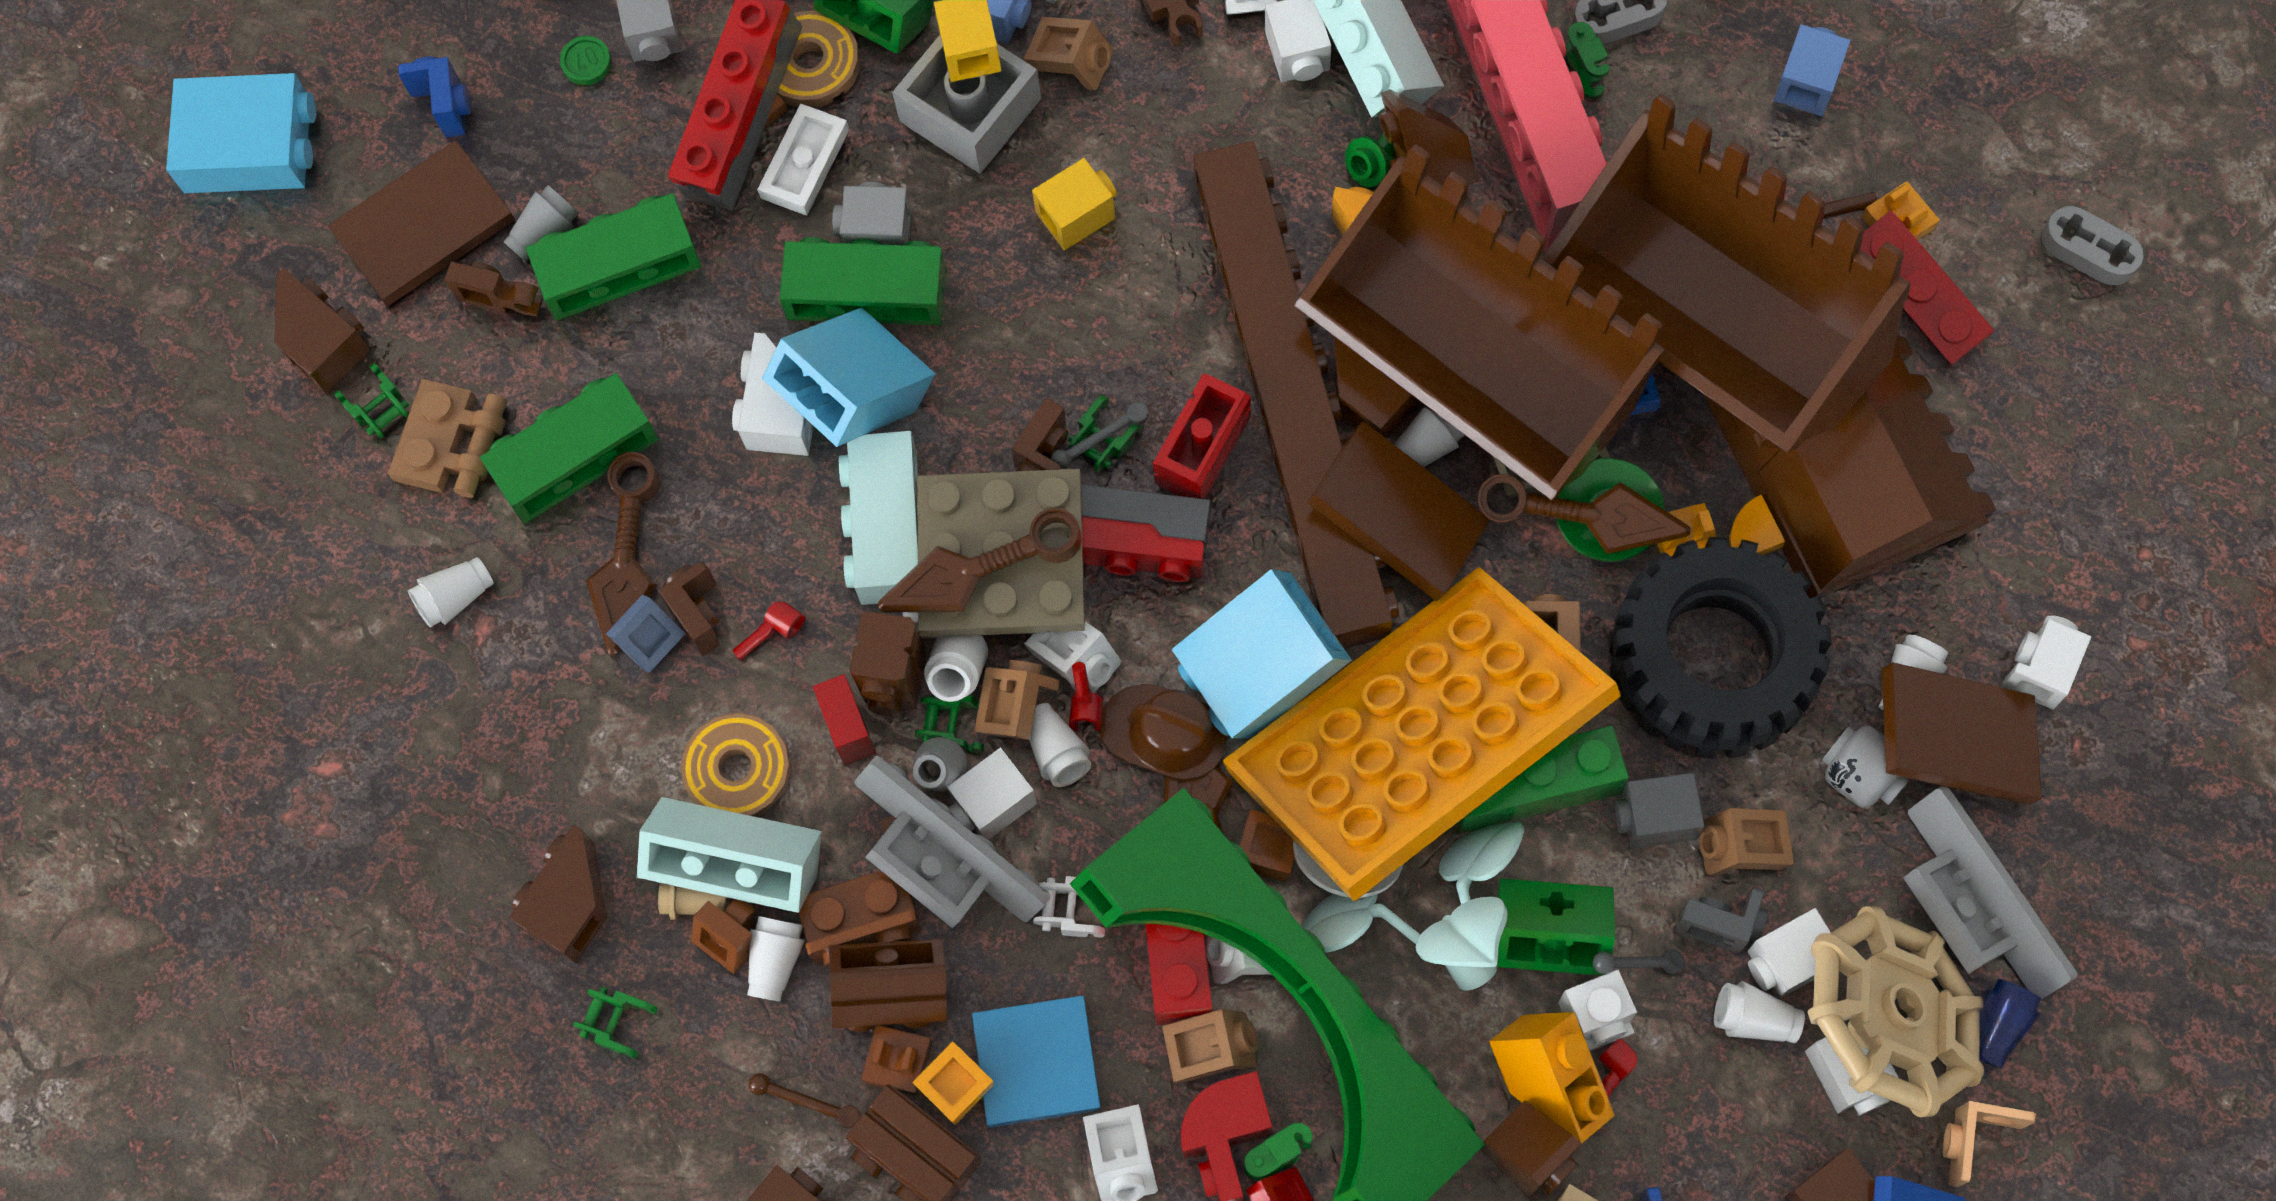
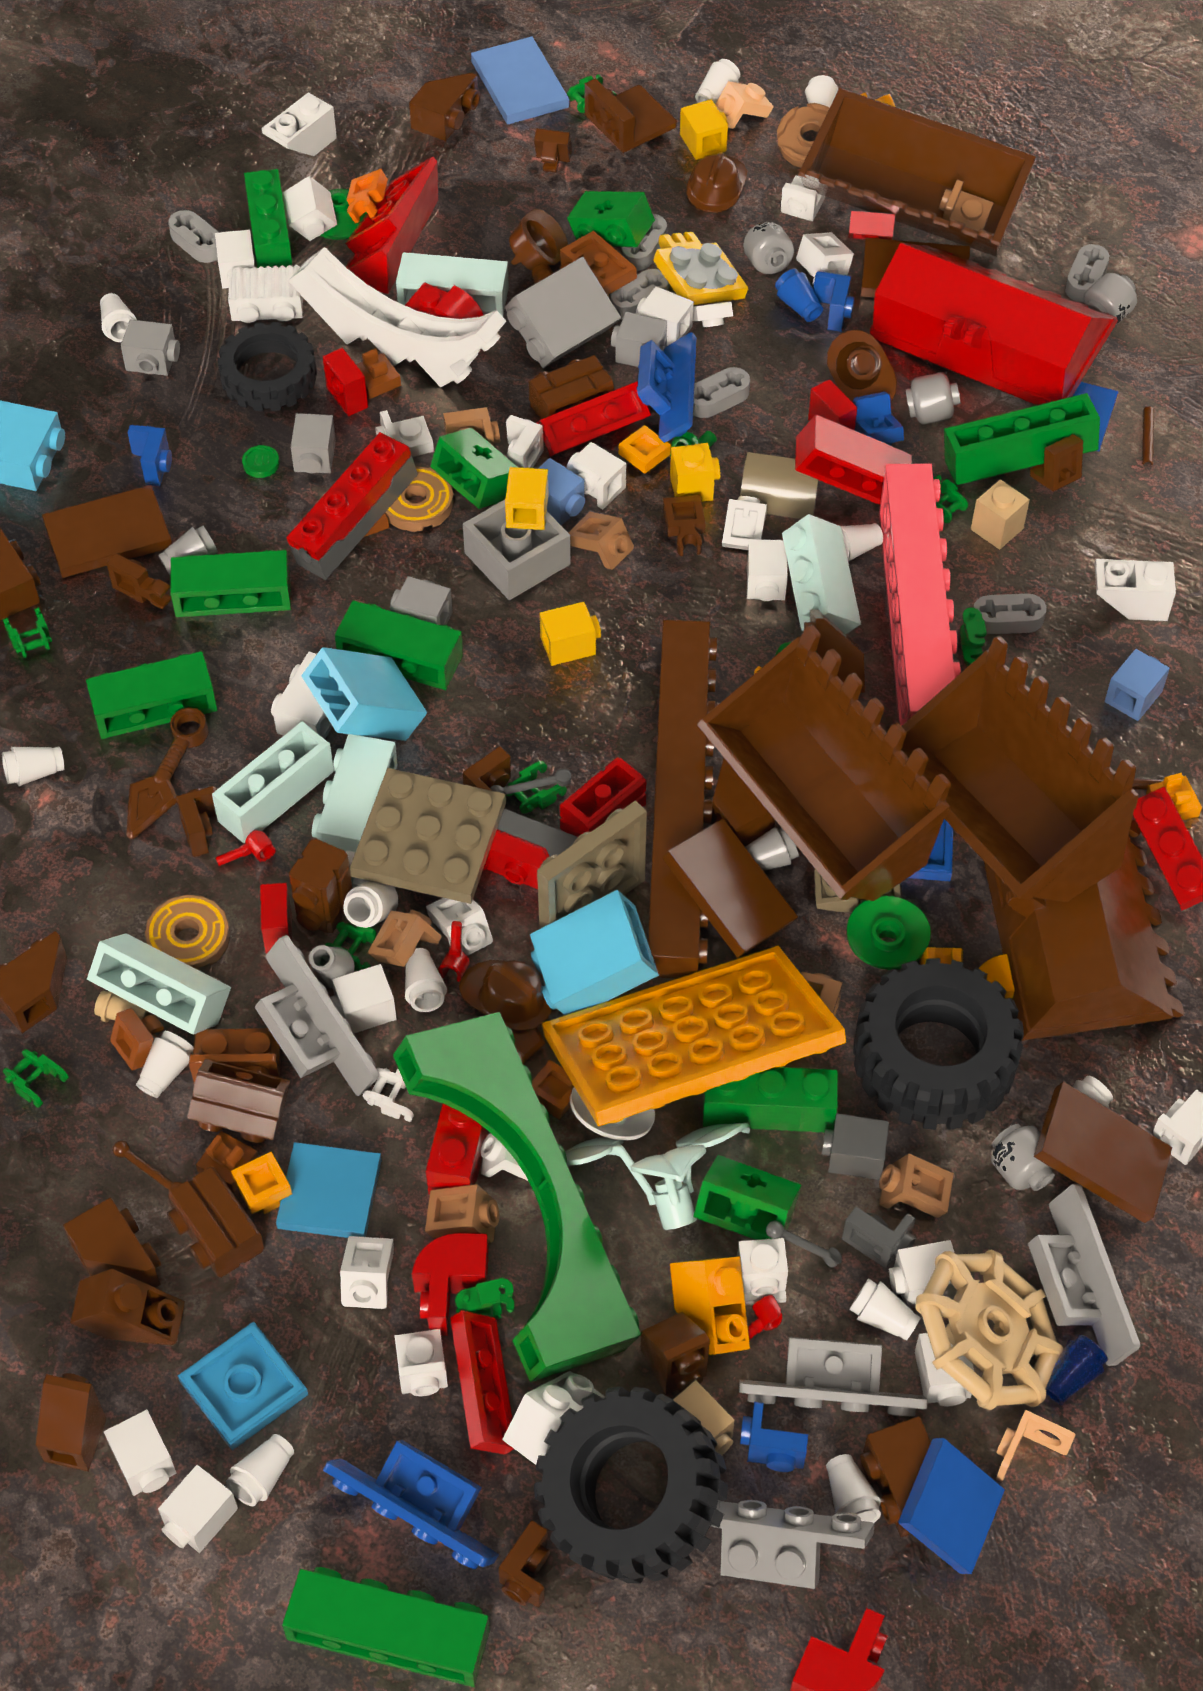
camera: 10 degrees right, 15 degrees down
medium nougat plate [388,379,507,498] -> none
sand blue plate [606,594,686,673] -> none
white plate [757,103,849,216] -> none
reddish brown piece [878,507,1082,613] -> none
reddish brown piece [1478,474,1691,554] -> none
none -> light aqua brick [212,721,334,844]
none -> dark tan plate [537,801,647,929]
none -> light grey bracket [739,1337,928,1416]

